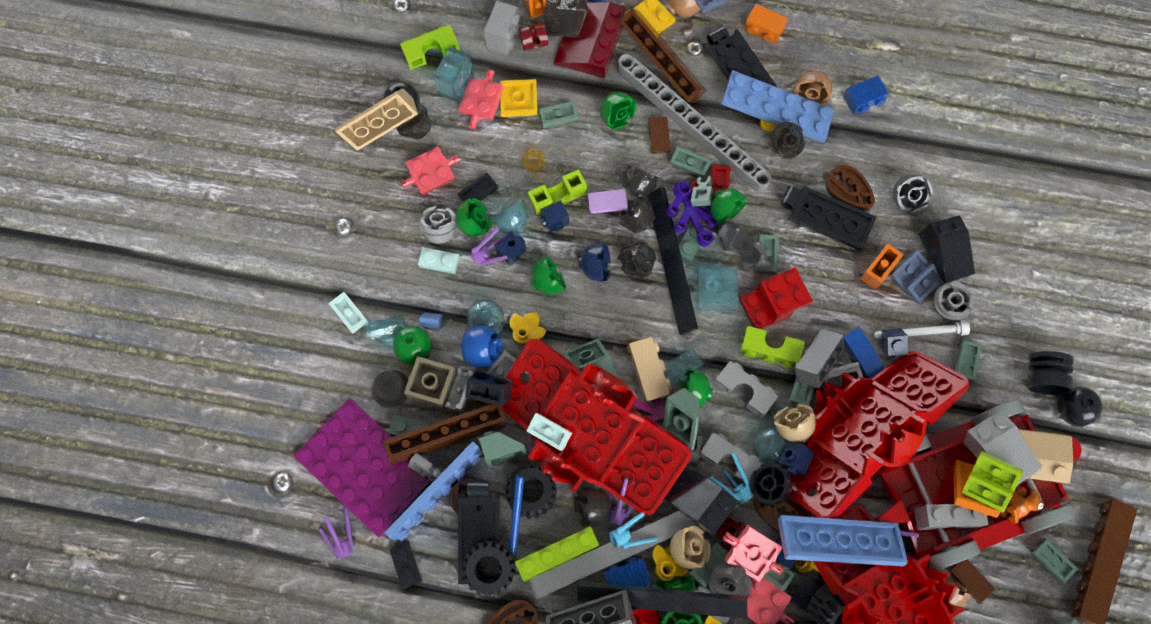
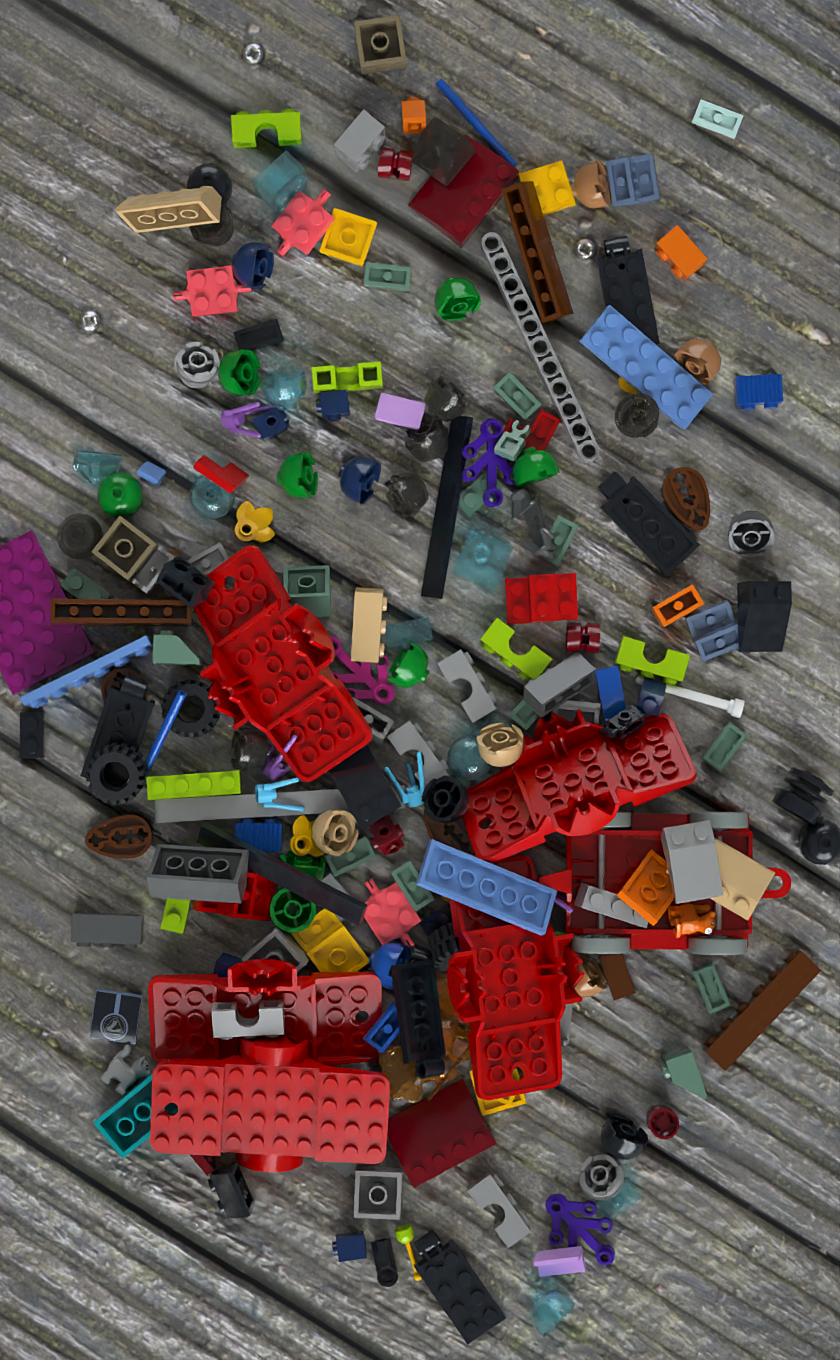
camera: 15 degrees right, 15 degrees up
light aqua plate [328,292,368,334] -> none
light grey plate [408,453,443,482] -> none
light aqua plate [418,247,460,274] -> none
blue wheel [461,325,502,368] -> none
clear yellow piece [523,149,545,171] -> none
light aqua plate [527,413,572,451] -> none
reddish brown tile [648,117,670,154] -> none
sand green slope [663,388,699,450] -> none
dark grey plate [709,566,752,596] -> none
coral plate [723,524,784,582] -> none
dark blue brick [779,441,814,476] -> none
light grey cone [934,282,974,320] -> none
lime slope [962,451,1024,513] -> none
none -> red tile [193,455,249,493]
none -> dark blue cylinder [231,242,274,290]
none -> dark red wheel [566,622,600,653]
none -> black piece [599,705,645,740]
none -> lime arch [614,636,690,685]

